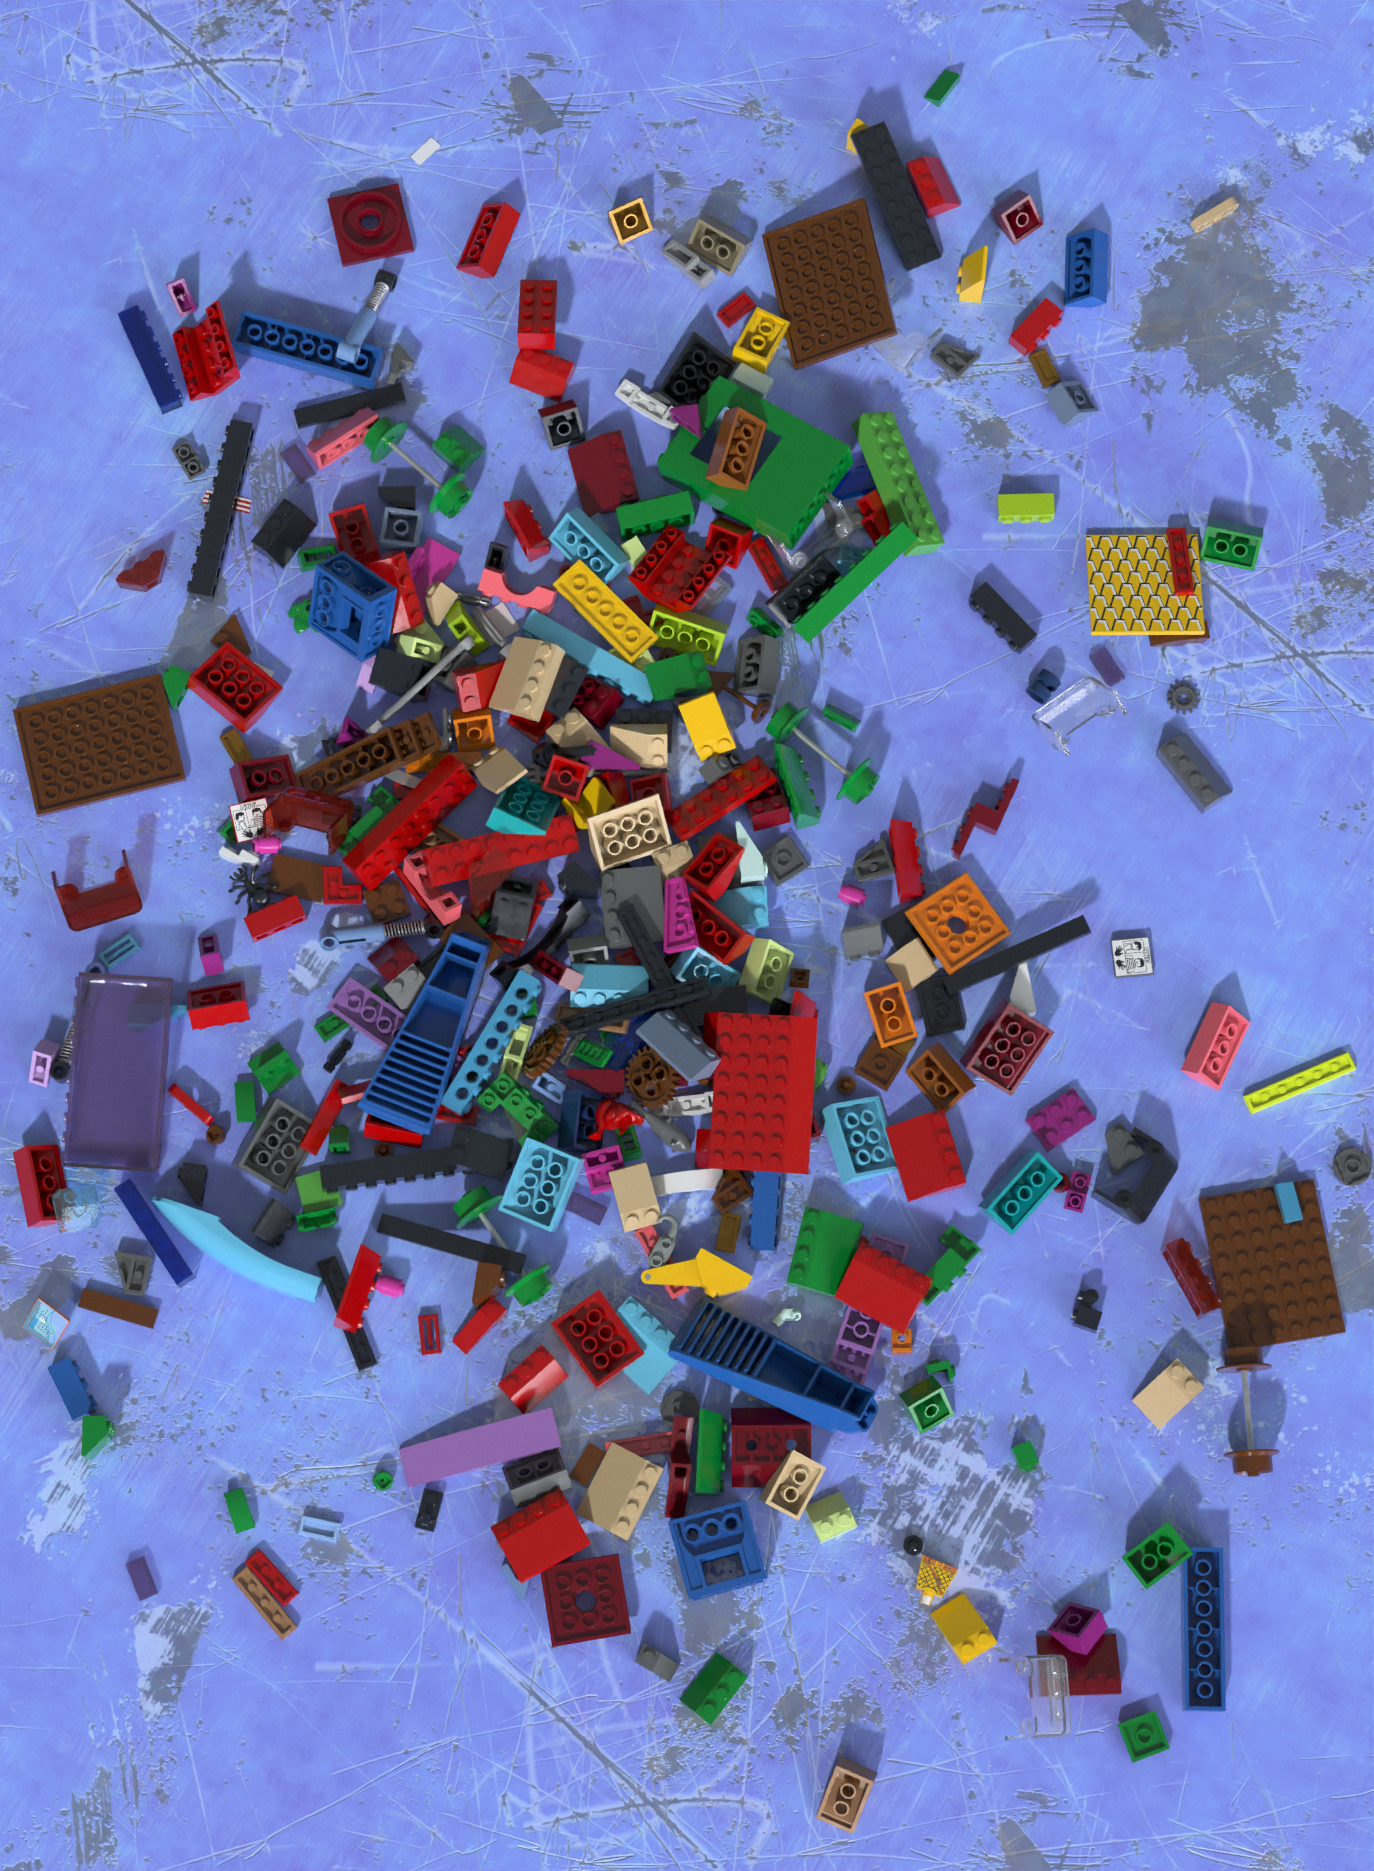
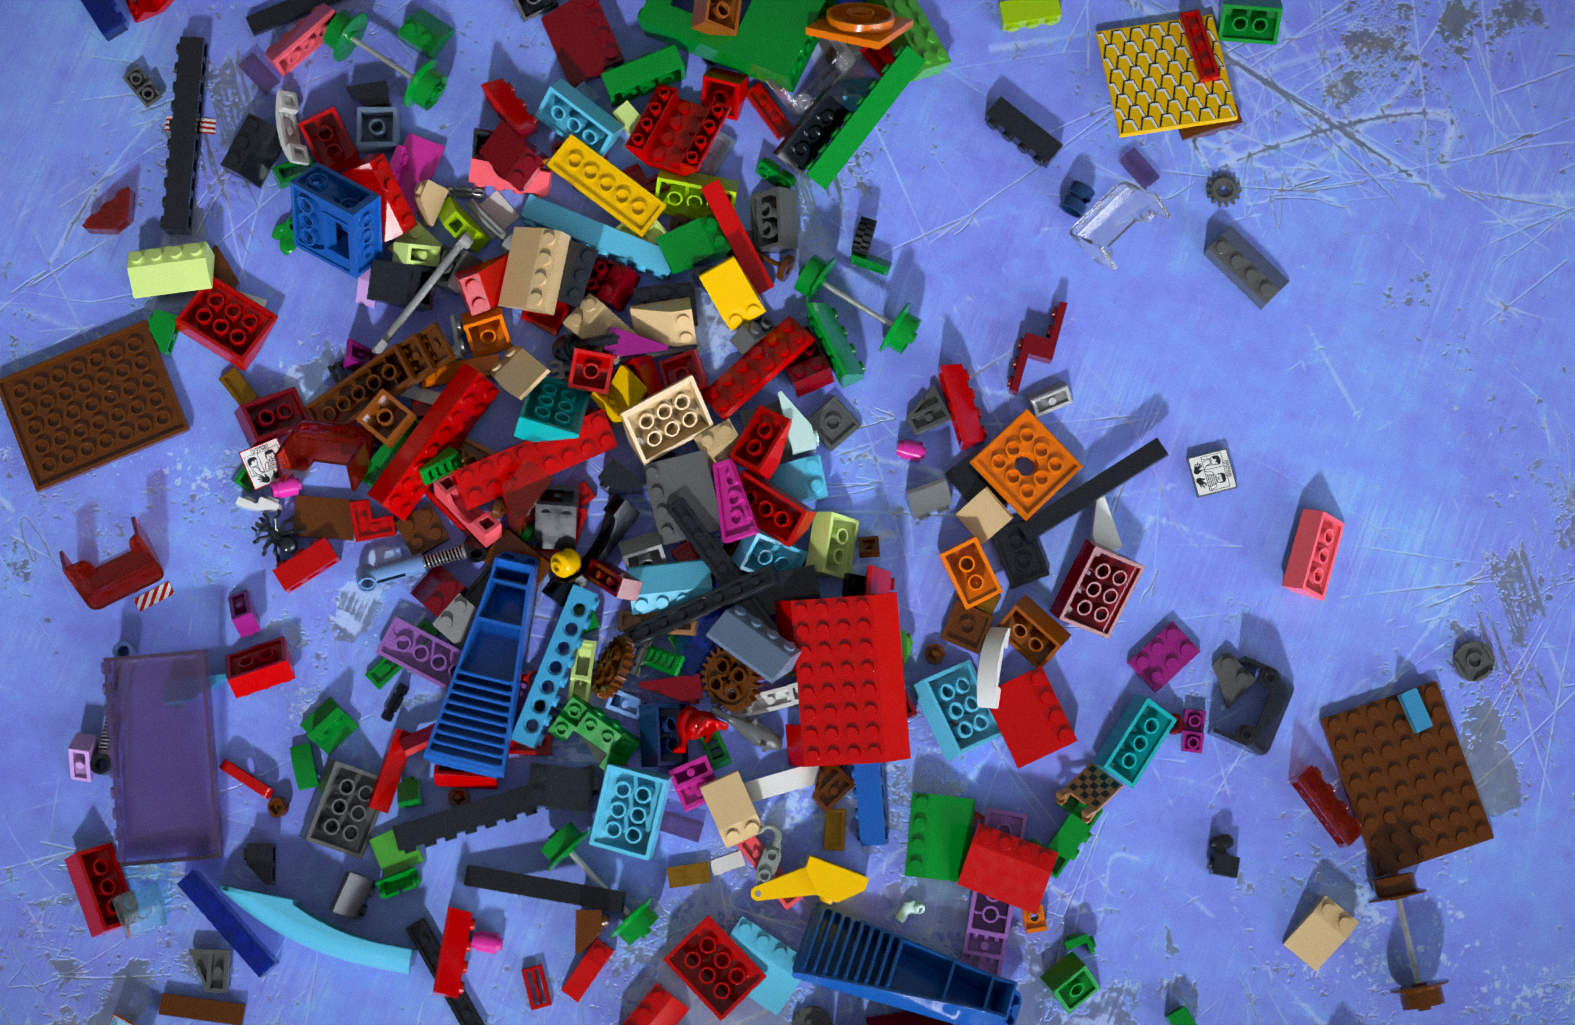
camera: 10 degrees left, 5 degrees up
medium azure tile [98,933,141,971] -> none
neon yellow tile [1242,1052,1356,1115] -> none
none -> yellowish green slope [127,241,215,298]
none -> sticker [134,581,175,612]
none -> white slope [276,90,310,165]
none -> dark orange slope [356,388,417,449]
none -> green slope [418,446,463,485]
none -> dark red slope [479,120,550,192]
none -> reddish brown tile [491,498,506,519]
none -> yellow head [550,548,581,578]
none -> pearl gold tile [667,861,711,888]
none -> red tile [701,179,774,294]
none -> white sticker [709,851,746,876]
none -> orange piece [806,3,913,50]
none -> black tyre [851,216,877,256]
none -> white slope [977,627,1011,709]
none -> light grey slope [1027,381,1073,418]
none -> medium nougat flag [1056,763,1123,823]

